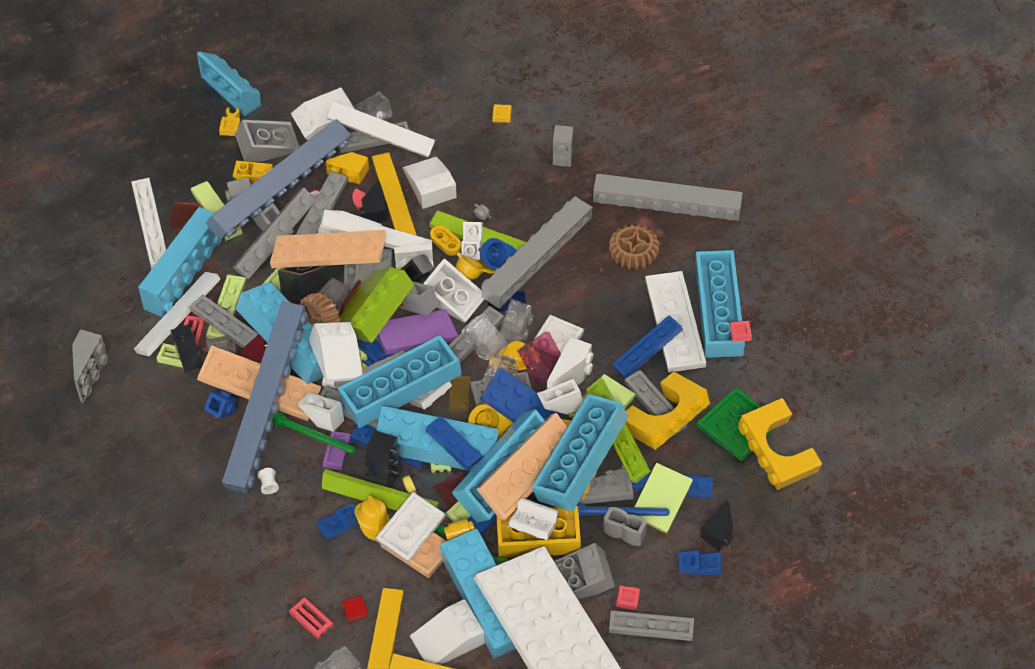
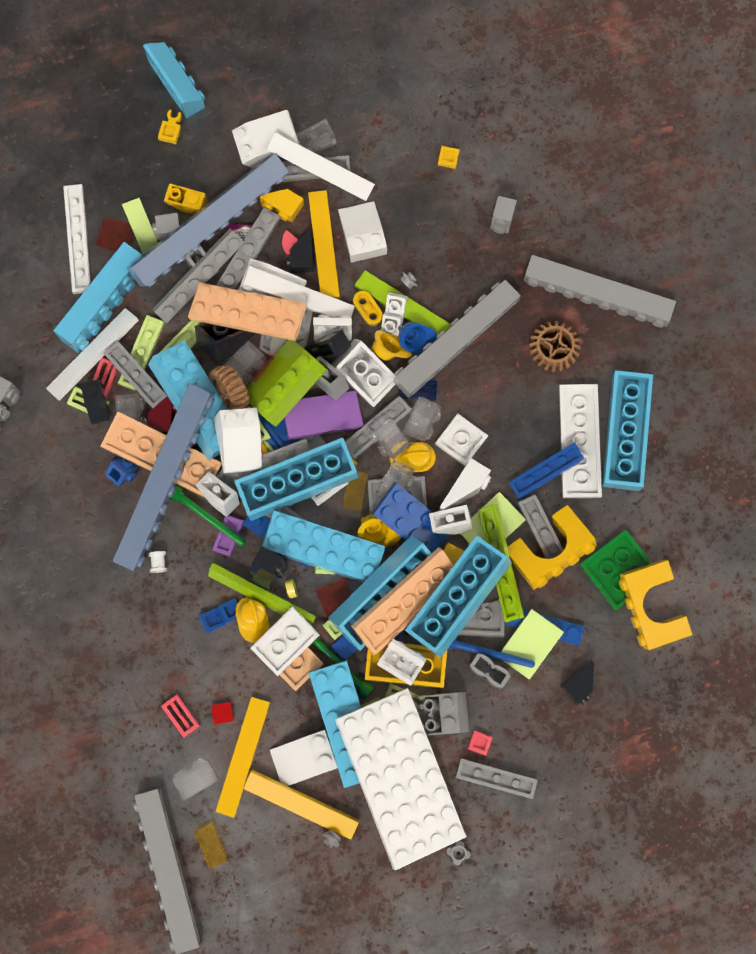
camera: 10 degrees right, 25 degrees up
light grey slope [235,120,300,162] -> none
blue plate [426,416,482,471] -> none
yellow brick [444,518,475,541] -> none
clear pink bracket [517,331,561,384] -> none
blue slope [678,550,722,575] -> none
coral tile [729,321,752,342] -> none

